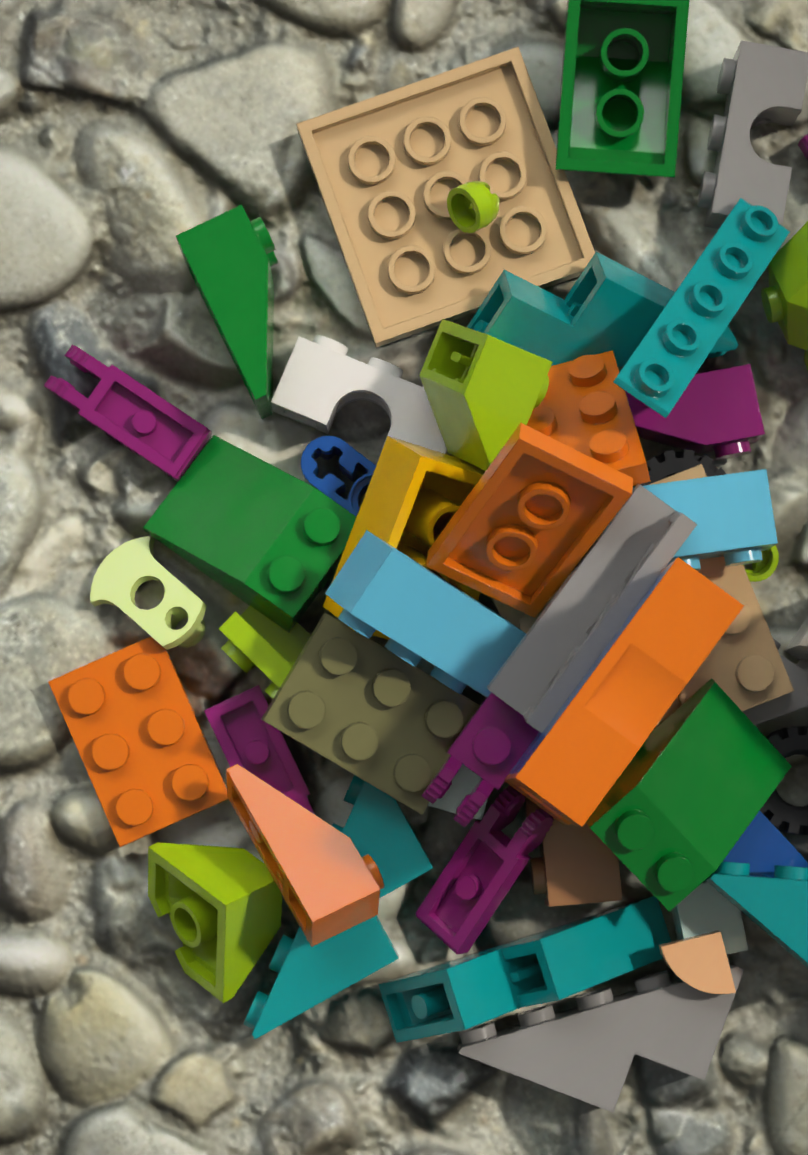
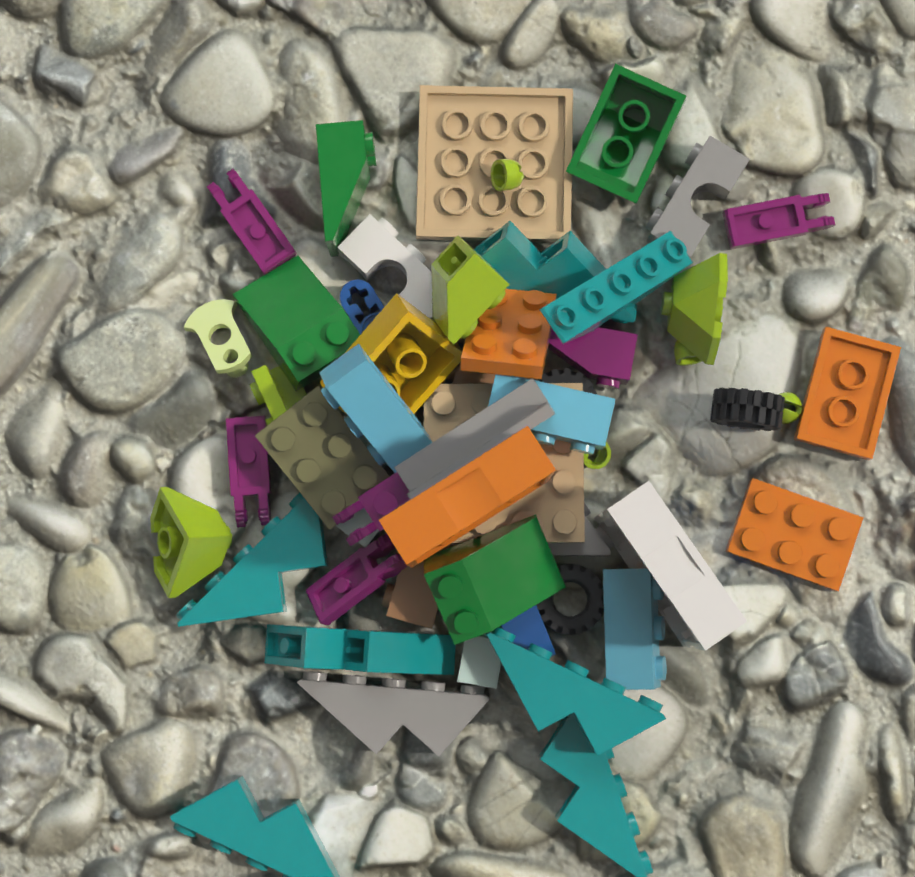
camera: 25 degrees right, 0 degrees up
orange plate [48,636,229,847] -> none
orange slope [226,764,384,947] -> none
orange plate [426,423,633,618] -> none
light nougat tile [658,930,736,994] -> none

